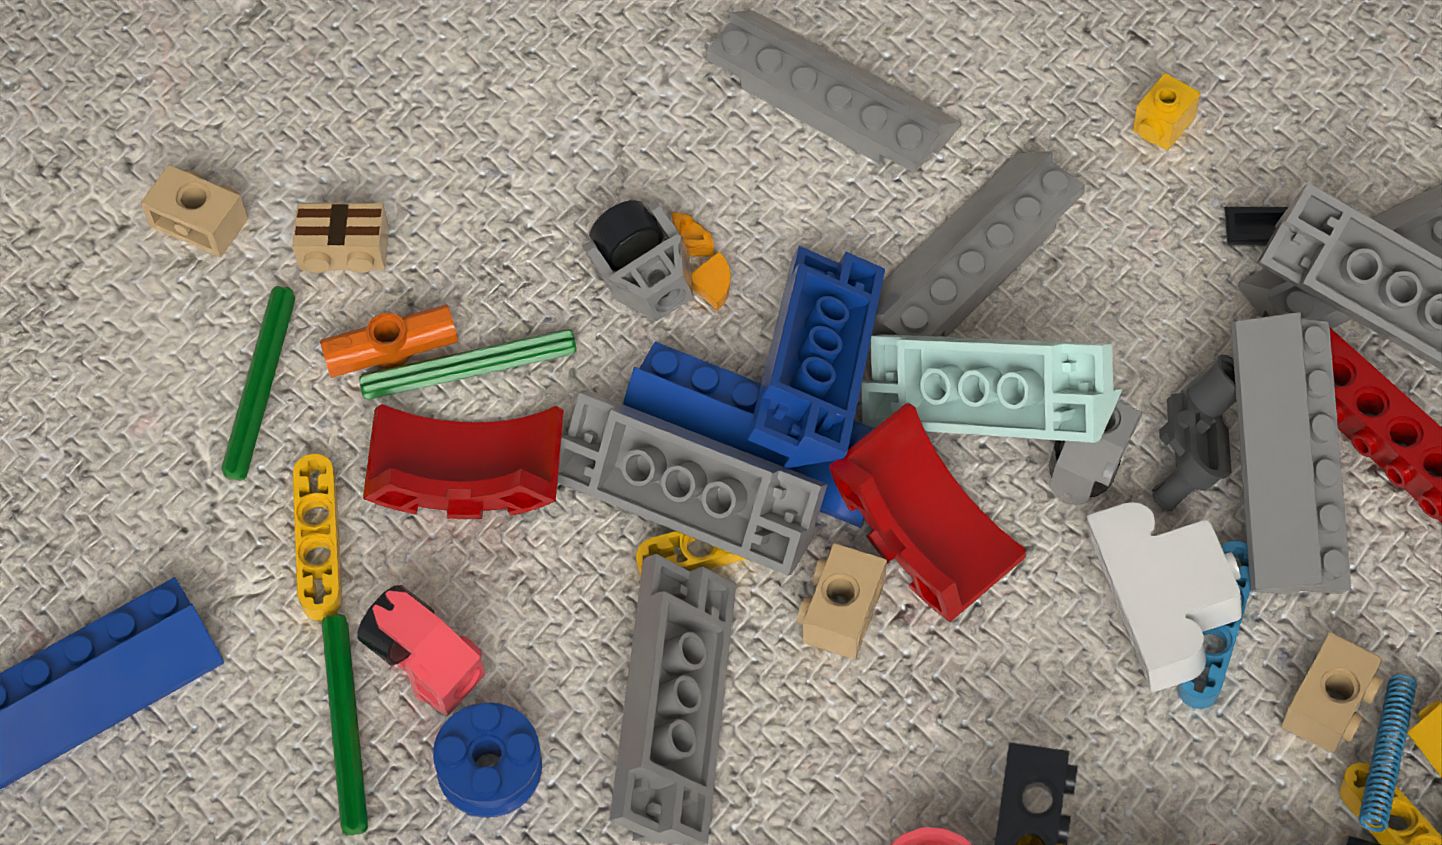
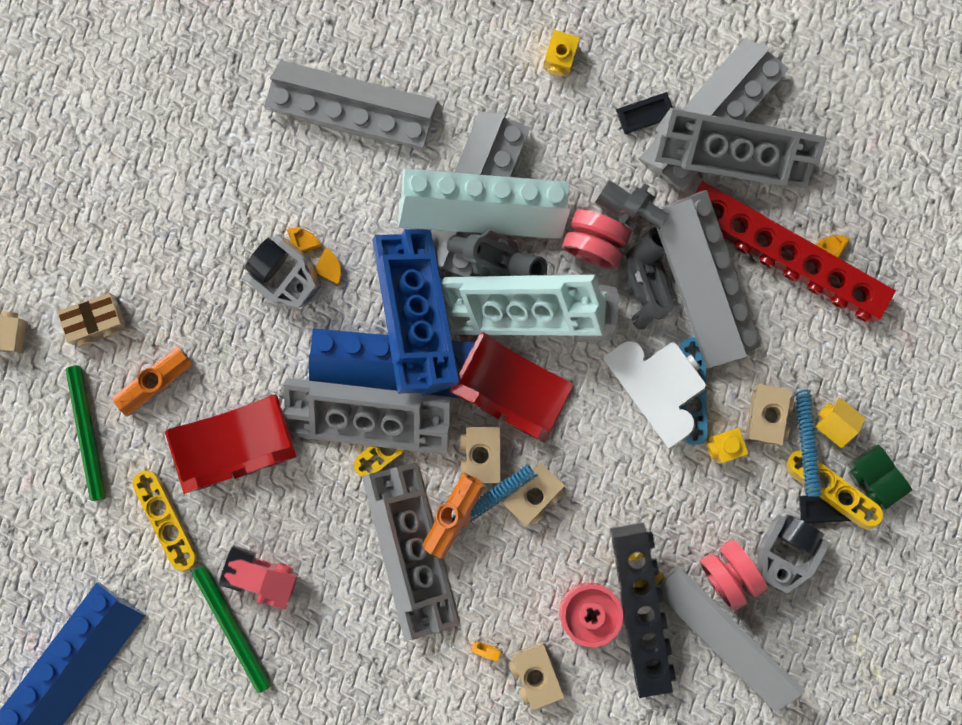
camera: 25 degrees left, 25 degrees up
axle [359,329,576,400] -> none
blue wheel [433,702,542,818] -> none
none -> light aqua slope [398,169,570,239]
none -> orange piece [422,473,485,558]
none -> dark grey piece [447,229,548,276]
none -> dark azure piece [452,464,538,529]
none -> tan brick [502,462,565,526]
none -> coral wheel [561,209,632,270]
none -> dark grey piece [595,180,670,231]
none -> yellow brick [707,428,748,464]

